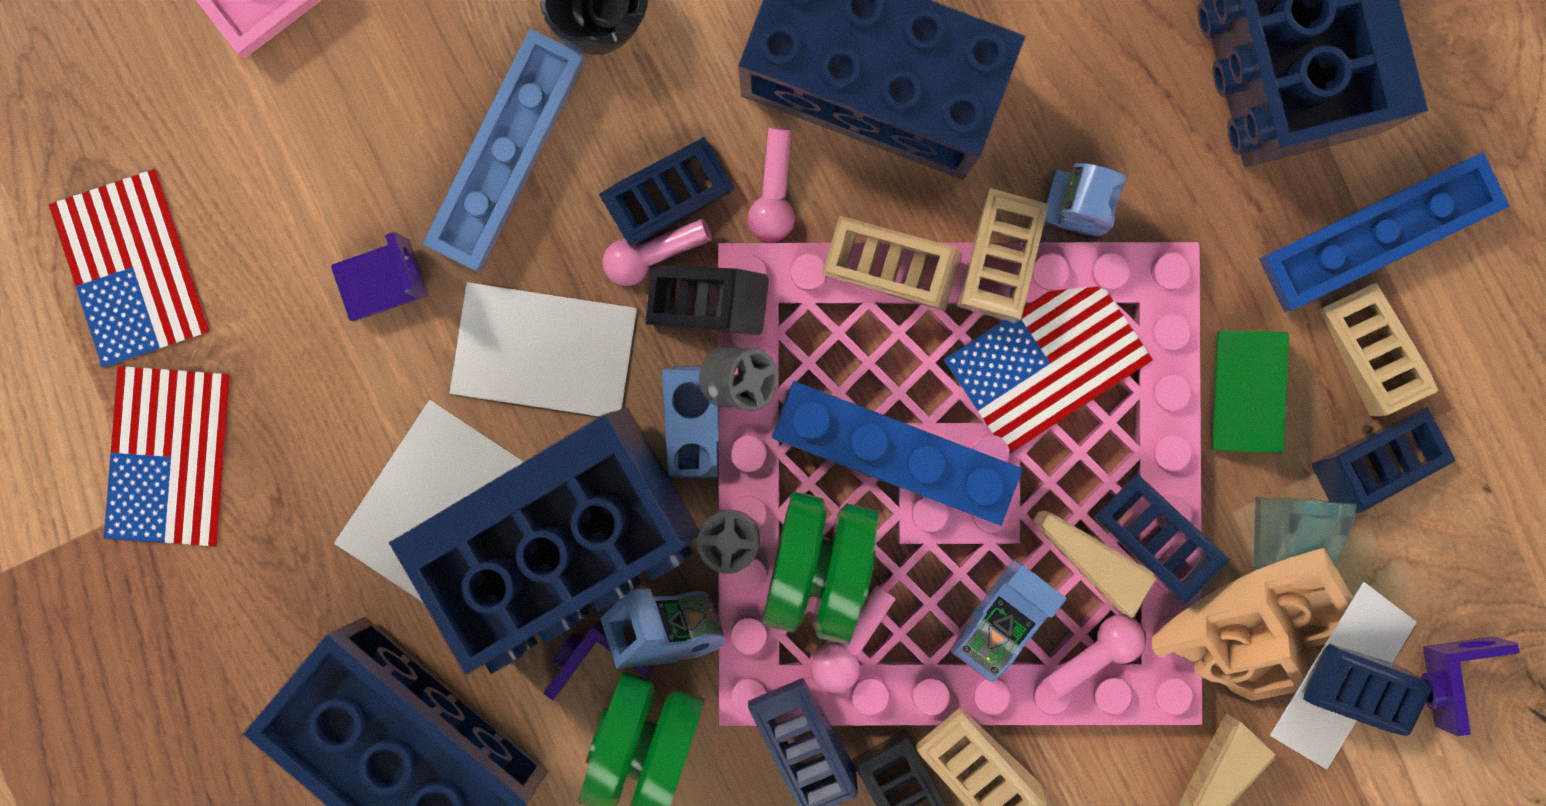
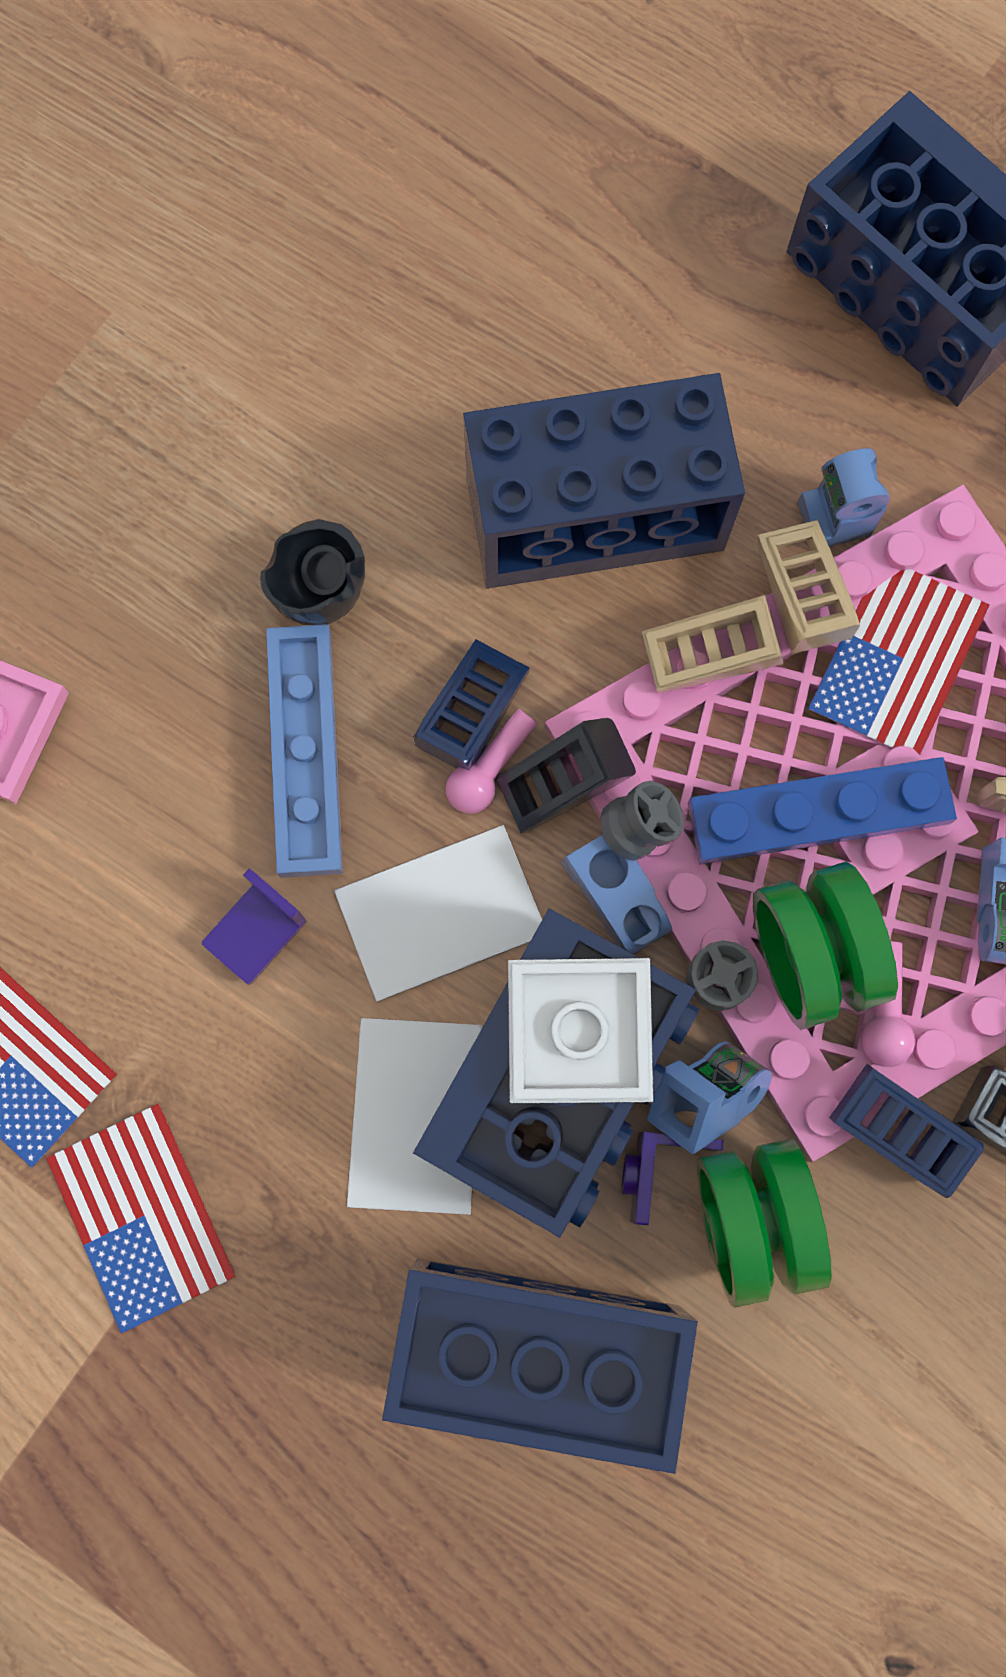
camera: 30 degrees left, 10 degrees down
bright pink bar [748,127,795,242] -> none
none -> white tile [508,958,653,1103]

